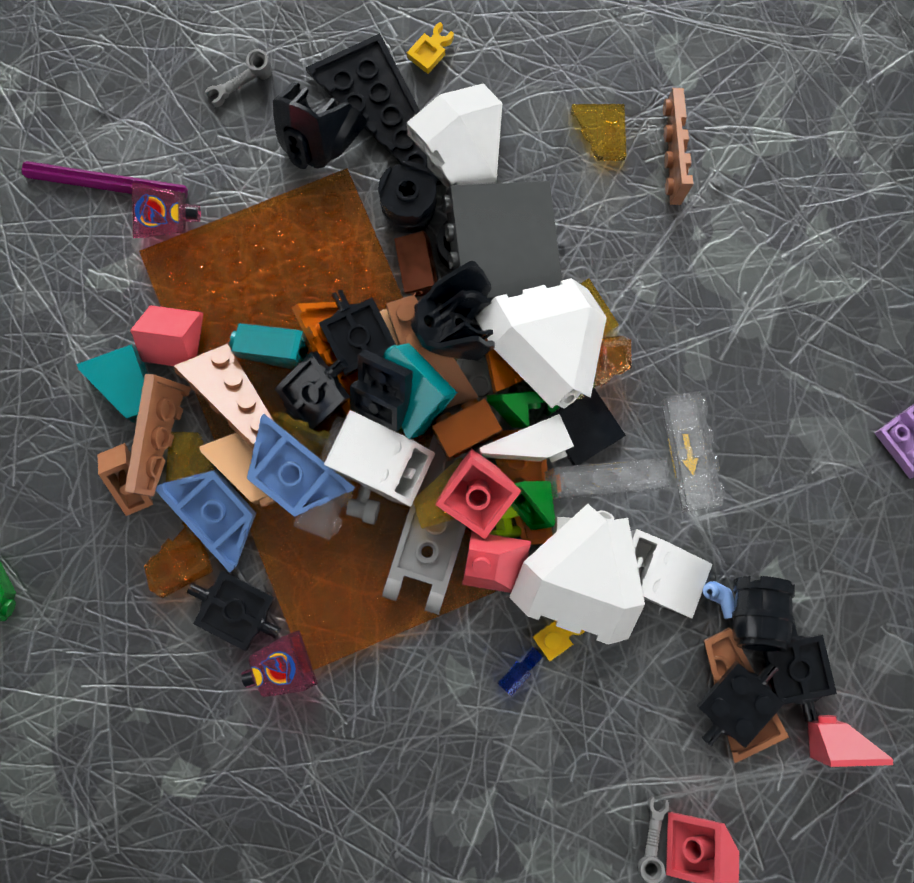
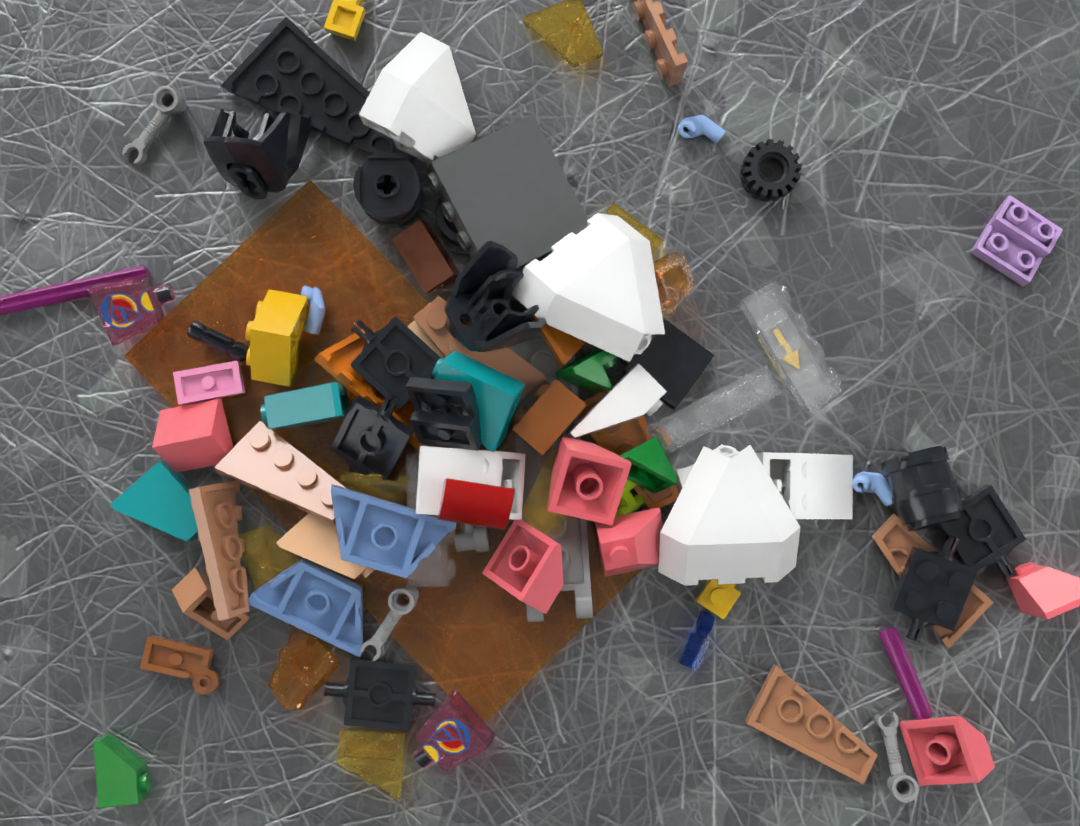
camera: 25 degrees left, 5 degrees up
none -> dark orange hinge [140,635,220,695]
none -> bright pink plate [173,361,246,405]
none -> black axle [187,321,249,362]
none -> yellow brick [245,289,307,387]
none -> light blue arm [300,286,326,335]
none -> clear yellow wing [337,728,406,799]
none -> light grey brick [360,585,419,661]
none -> red brick [438,478,515,530]
none -> coral slope [482,520,563,614]
none -> light blue arm [678,115,726,144]
none -> black tyre [740,139,802,202]
none -> nougat wing [745,664,878,785]
none -> magenta axle [879,627,933,720]

